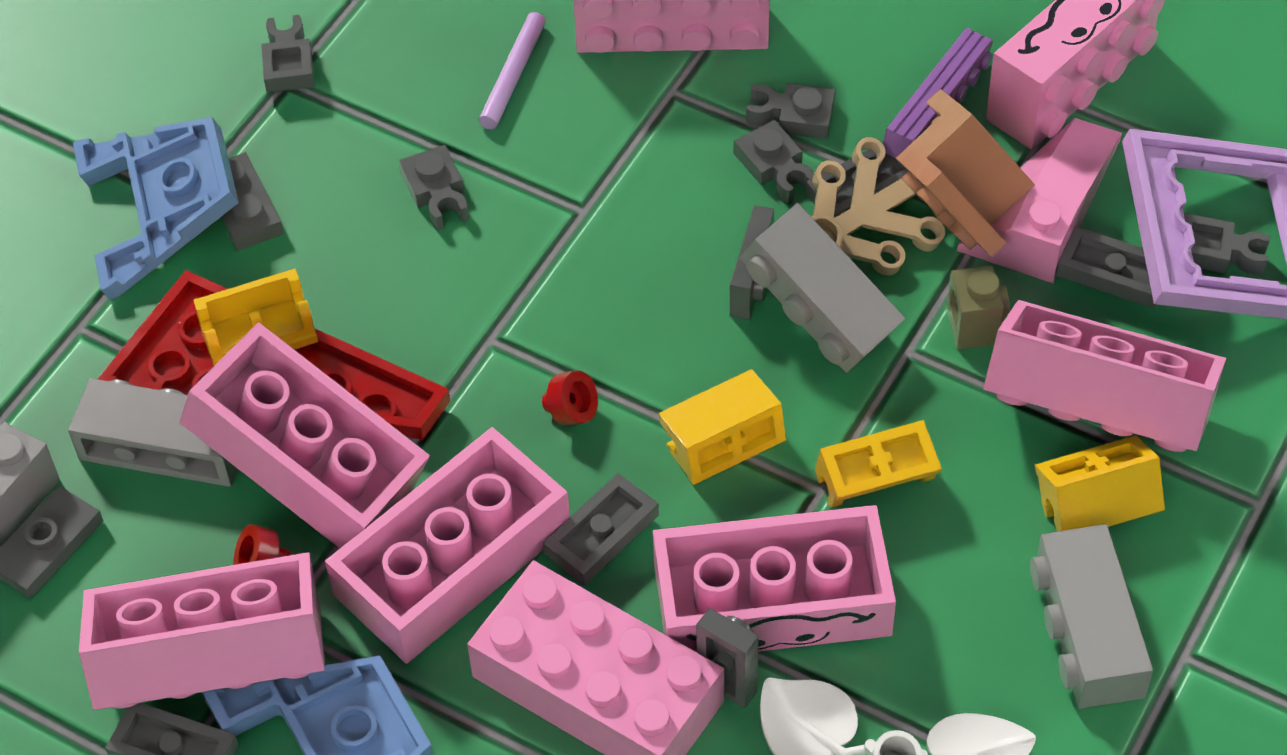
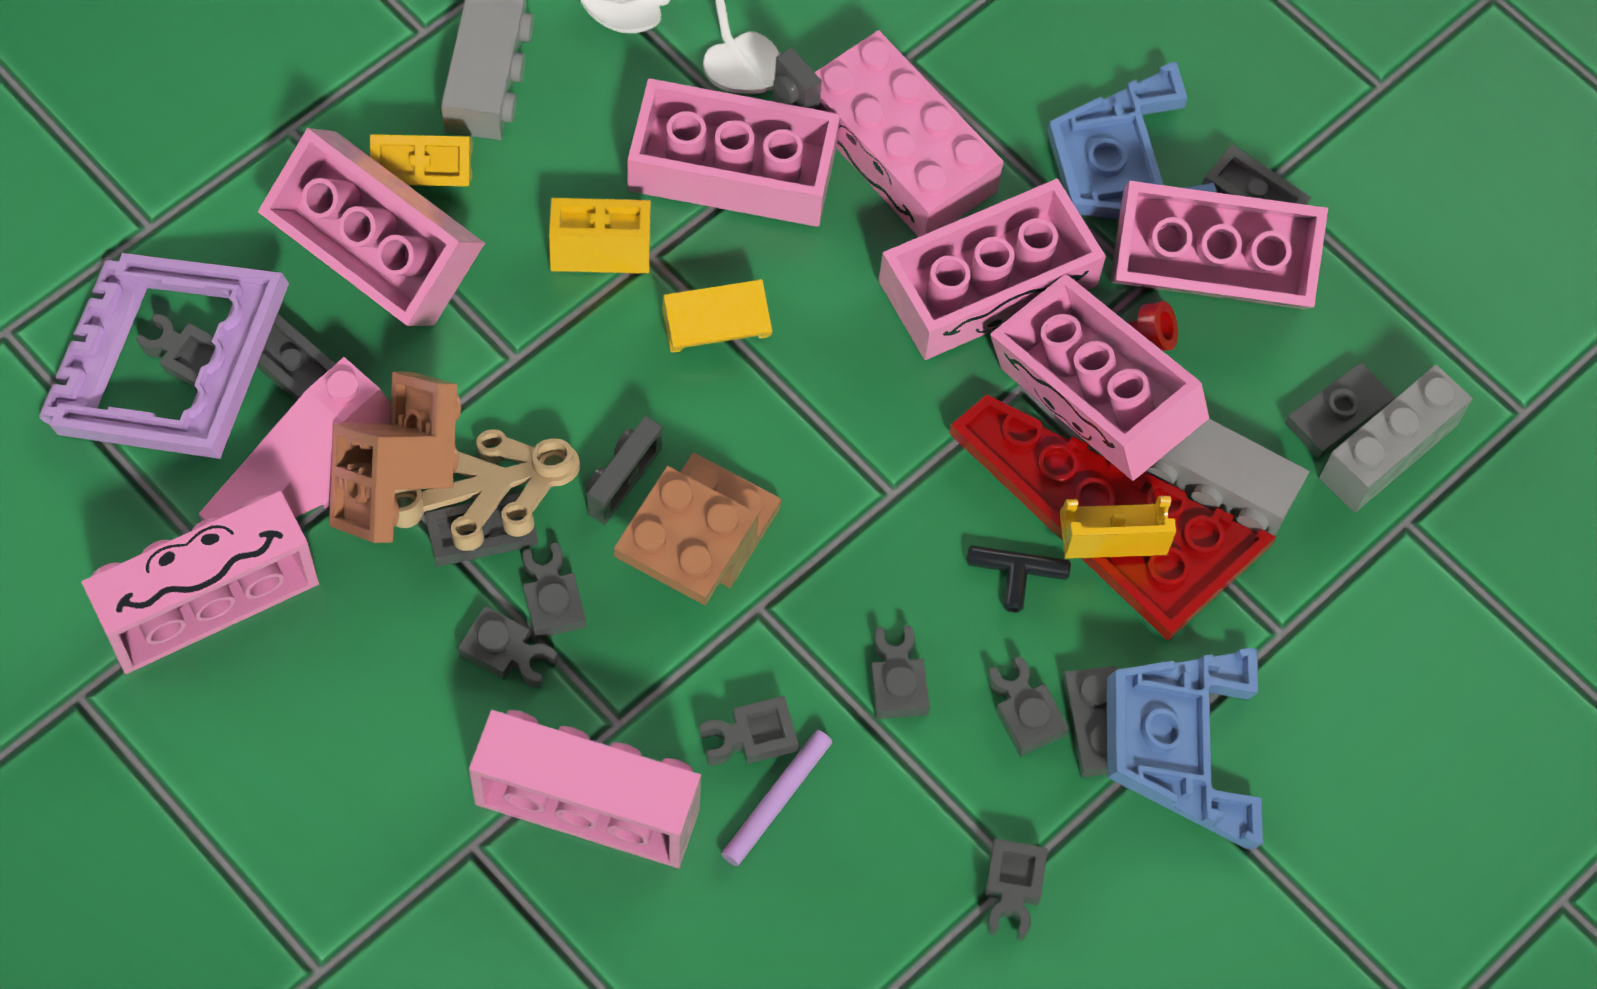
camera: 170 degrees left, 10 degrees up
red tile [542,370,598,426] -> none
dark grey plate [543,473,659,586] -> none
light grey brick [740,203,906,373] -> none
medium lavender piece [882,27,993,158] -> none
olive brick [947,266,1010,350] -> none
none -> nougat bracket [614,452,782,606]
none -> dark grey plate [699,696,799,765]
none -> black piece [967,545,1071,613]
none -> dark grey plate [988,656,1069,756]

